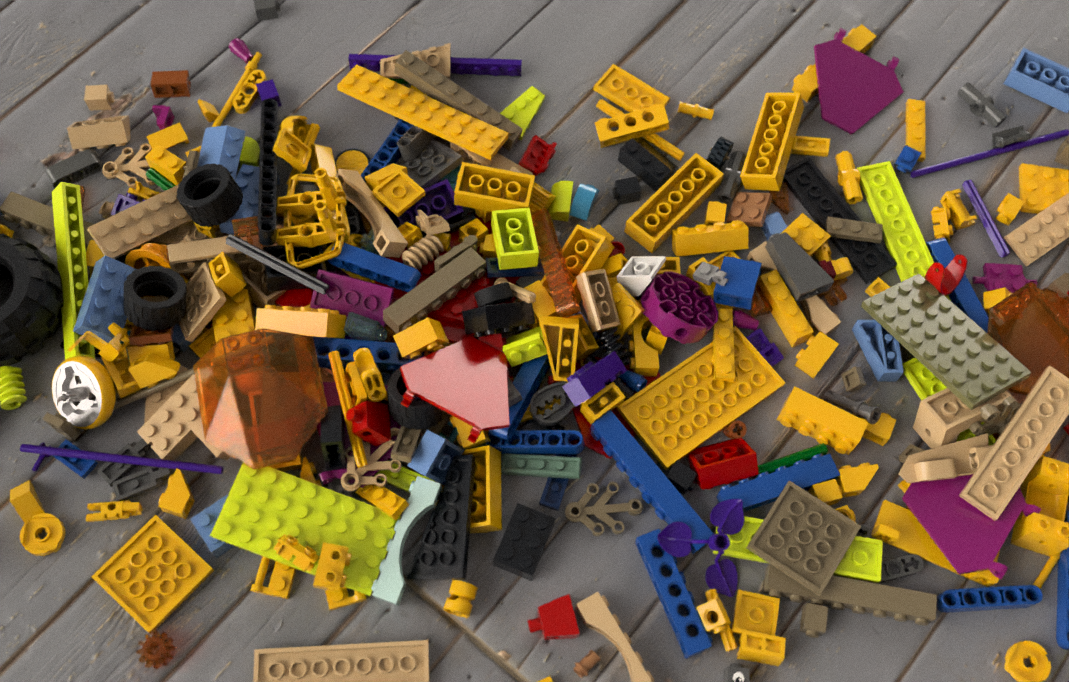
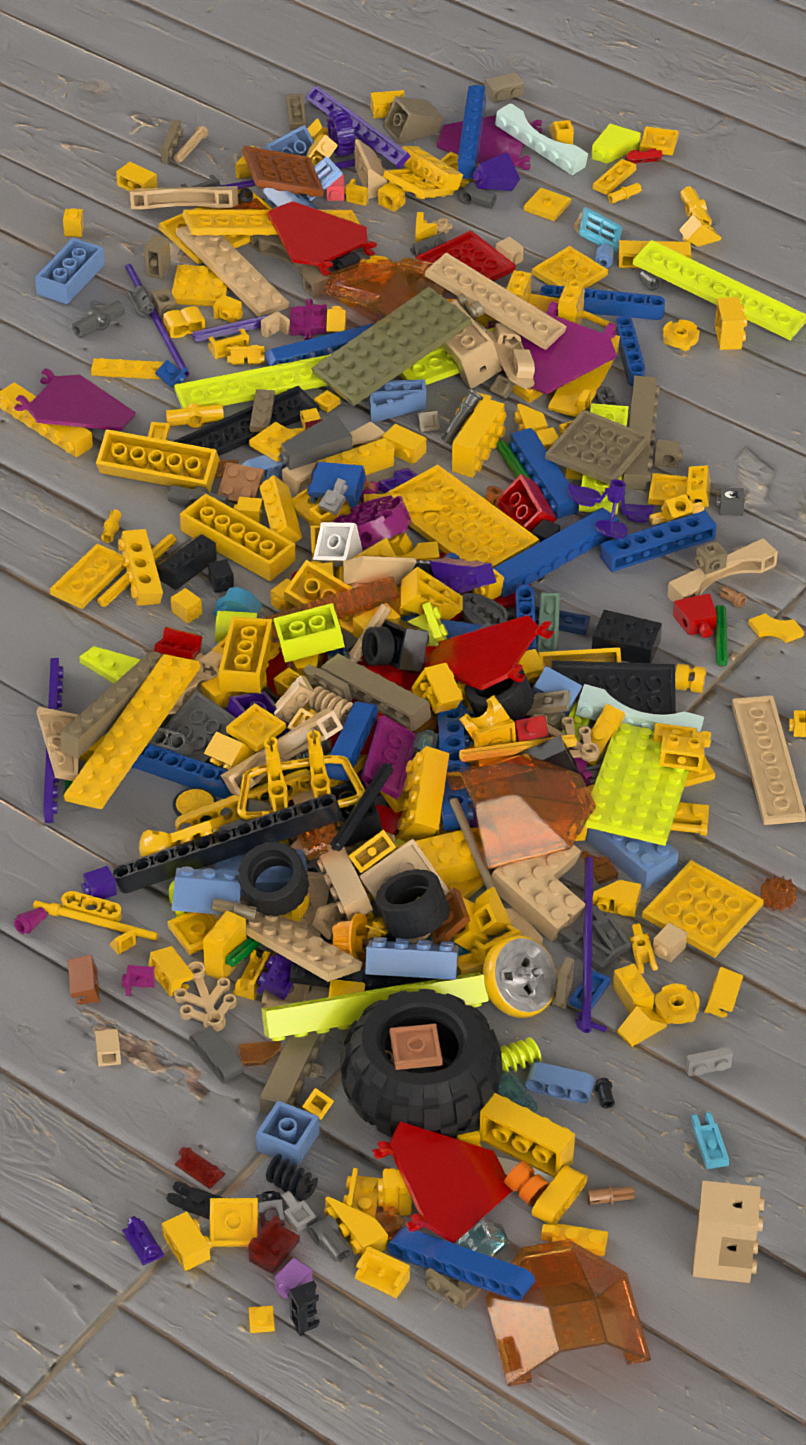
camera: 90 degrees left, 20 degrees down
tan slope [67,115,131,151] -> none
yellow piece [68,322,129,362] -> none
yellow hinge [274,534,320,572] -> none
dark tan plant [565,481,644,537] -> none
black wheel [707,136,734,170] -> none
red piece [925,254,968,295] -> none
none -> dark tan brick [151,288,176,319]
none -> yellow brick [163,306,205,338]
none -> yellow brick [171,588,202,624]
none -> tan bracket [261,311,290,338]
none -> clear orange tile [582,851,618,884]
none -> yellow brick [613,963,654,1014]
none -> yellow plate [653,723,711,747]
none -> tan brick [653,923,687,963]
none -> dark tan brick [695,541,727,575]
none -> yellow hinge [704,967,743,1018]
none -> green axle [715,605,728,666]

